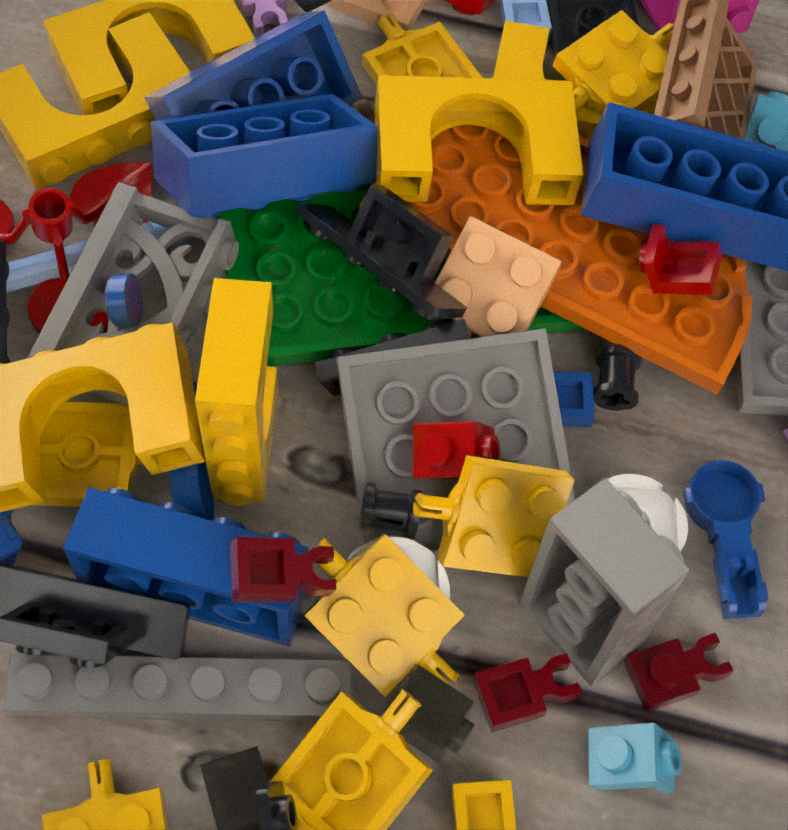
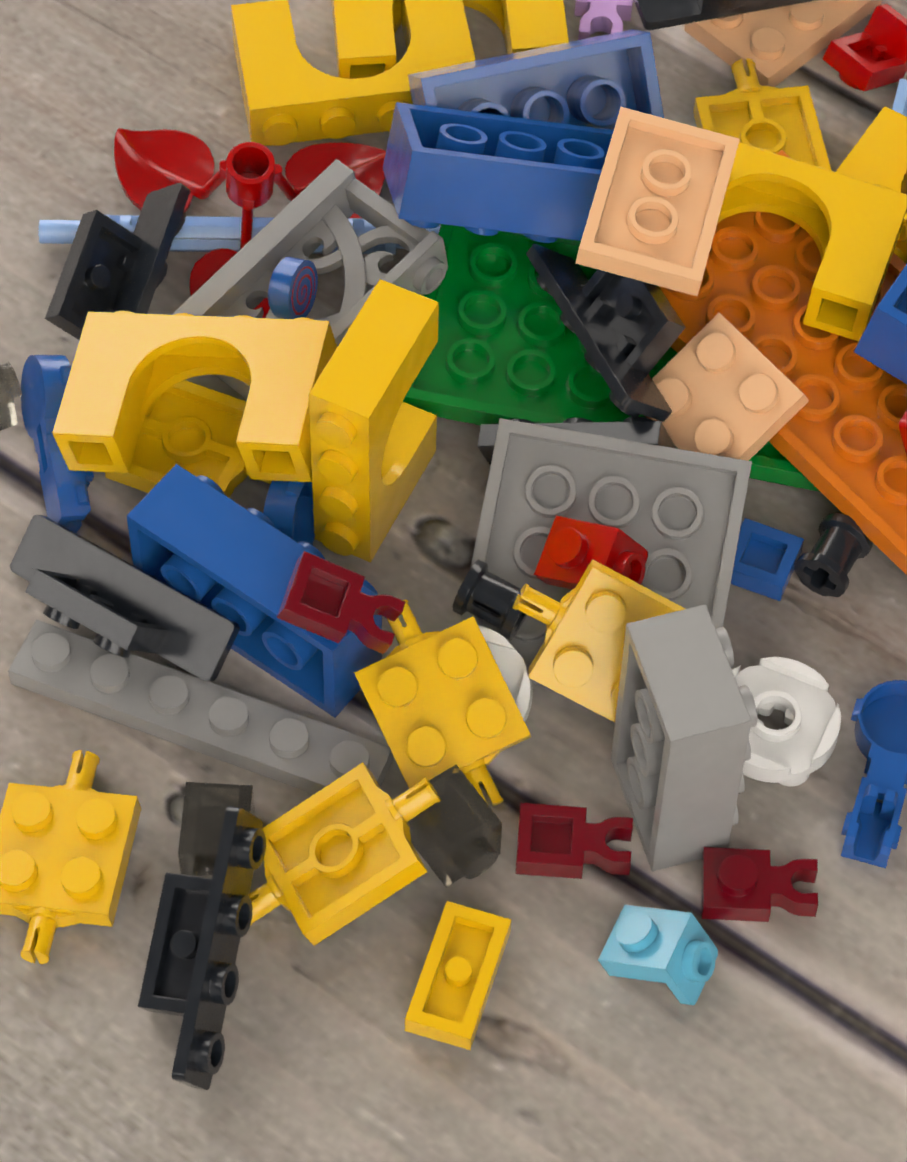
camera: 25 degrees right, 5 degrees down
none -> light nougat plate [576,107,740,296]

